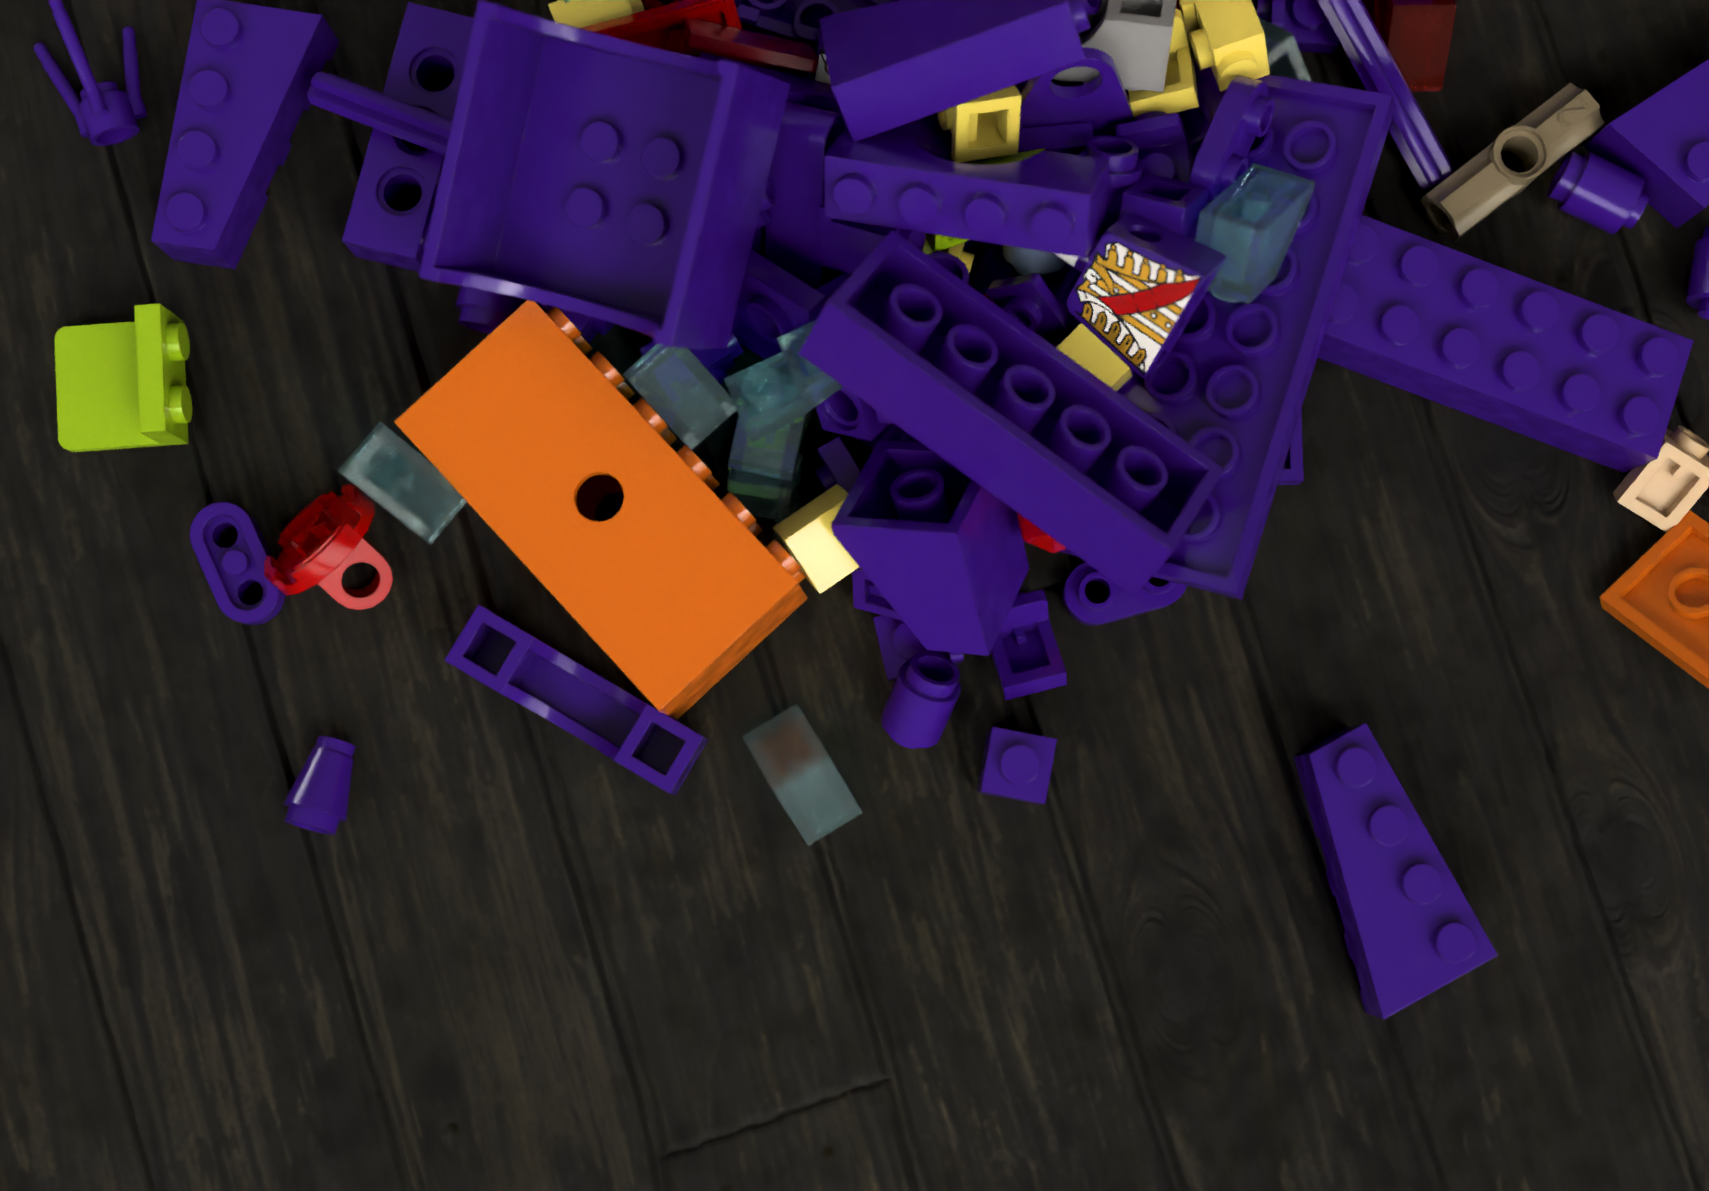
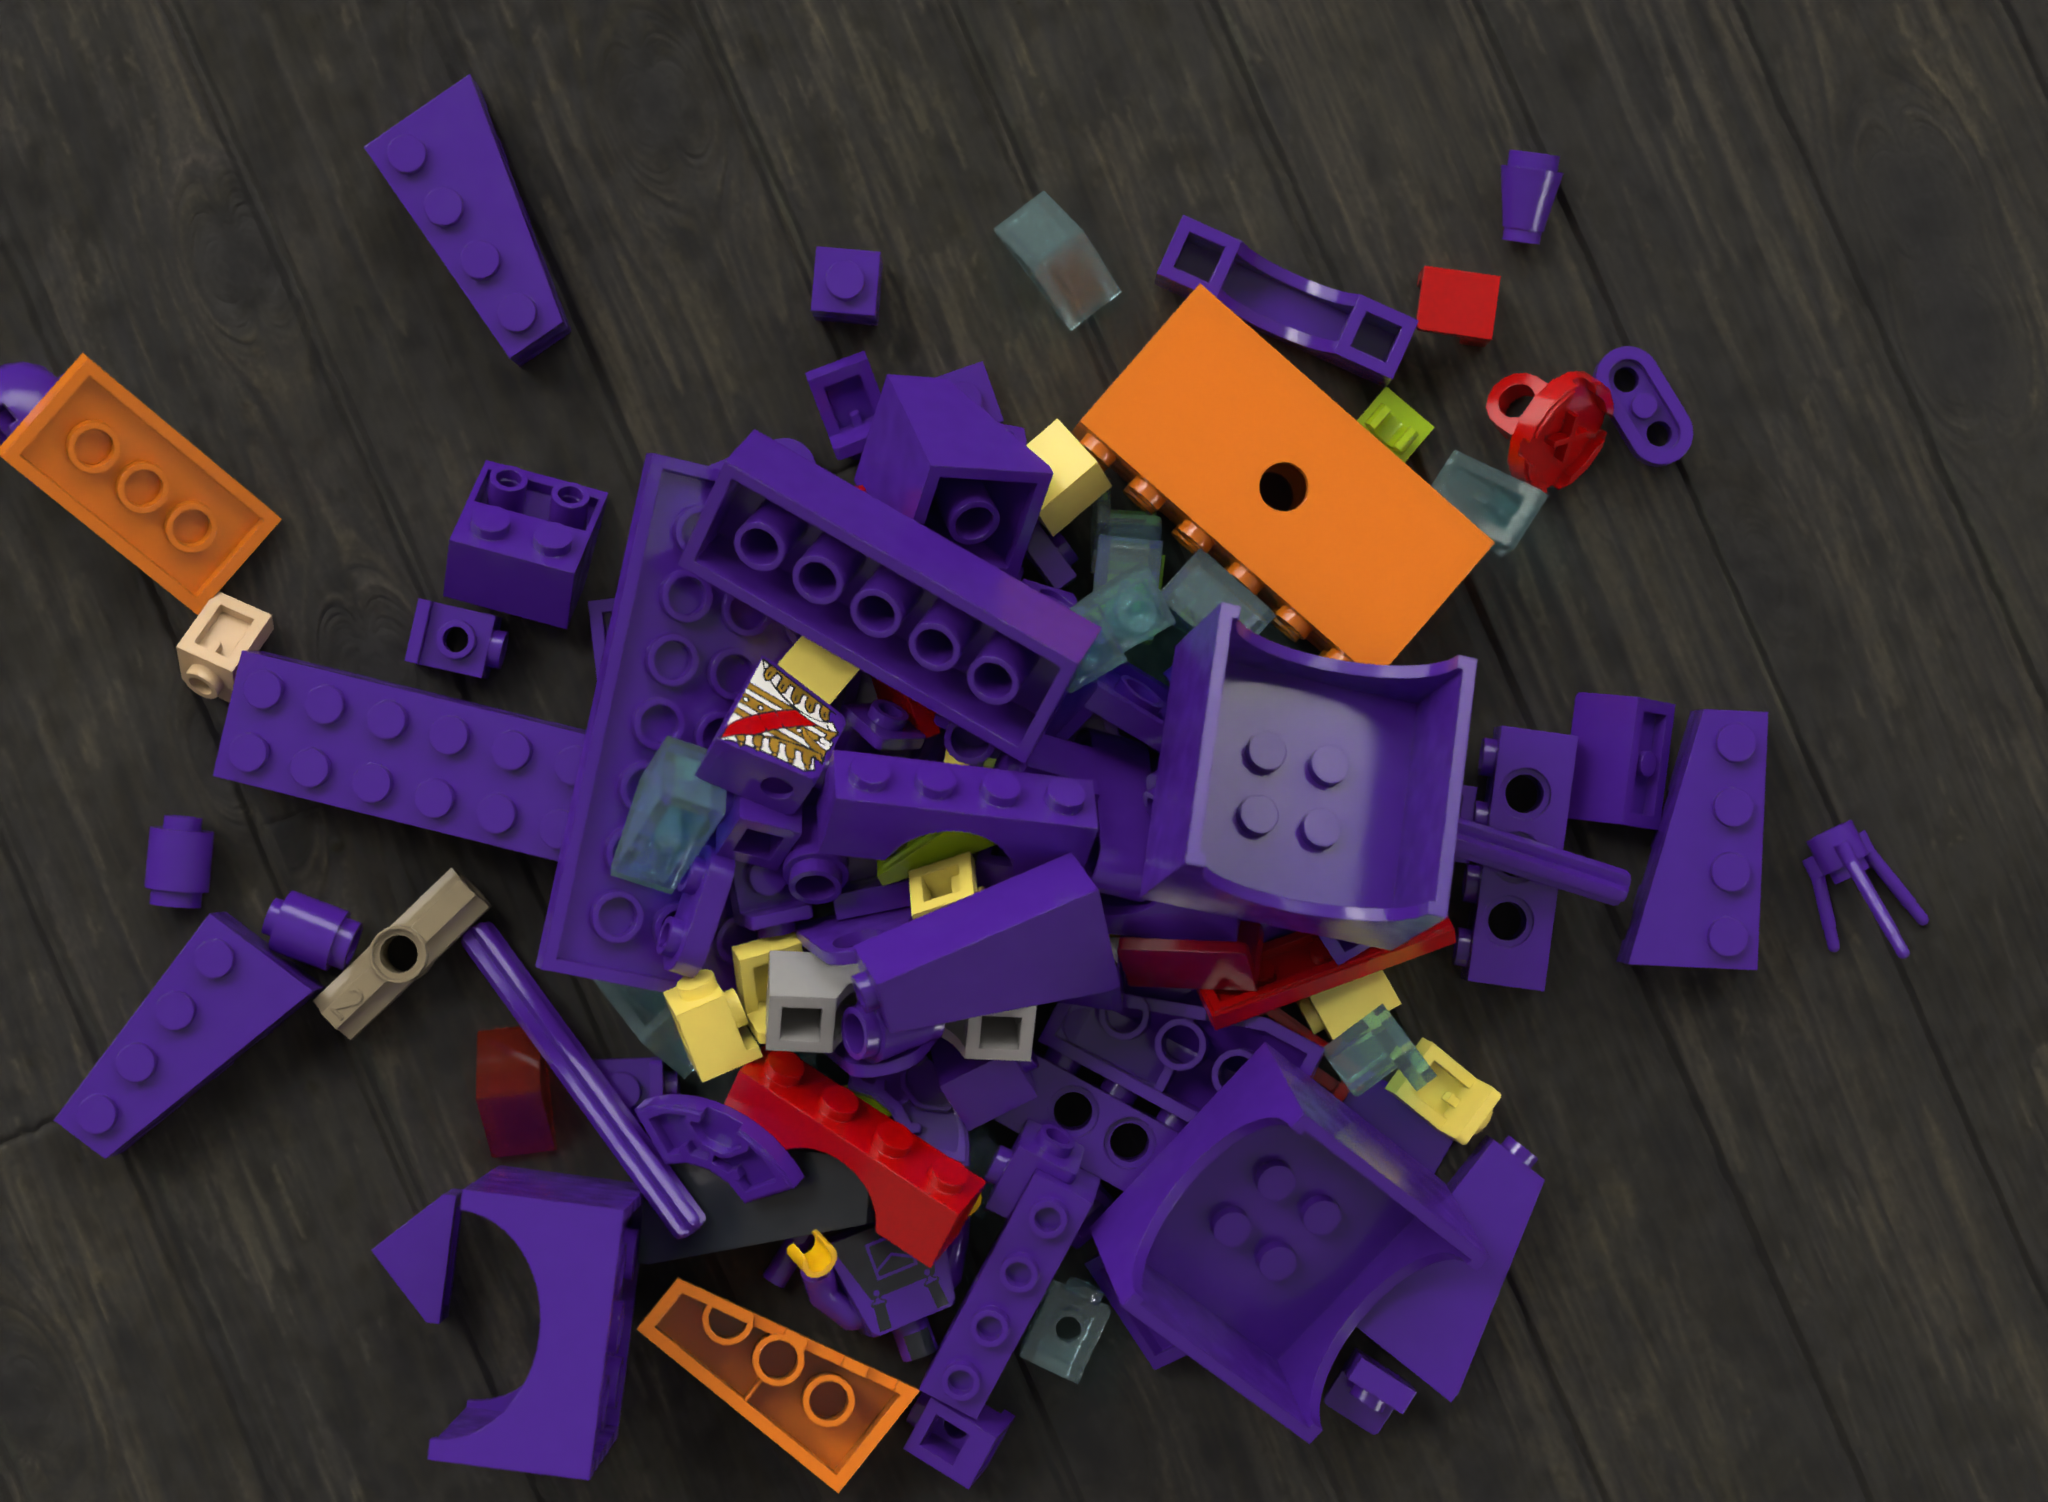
camera: 175 degrees right, 5 degrees up
lime bracket [54,303,193,452] -> none
dark purple brick [881,651,961,749] -> none
none -> dark purple brick [404,598,509,680]
none -> dark purple slope [443,460,608,629]
none -> lime tile [1357,387,1435,463]
none -> red panel [1416,265,1501,347]
none -> dark purple panel [1568,692,1676,830]

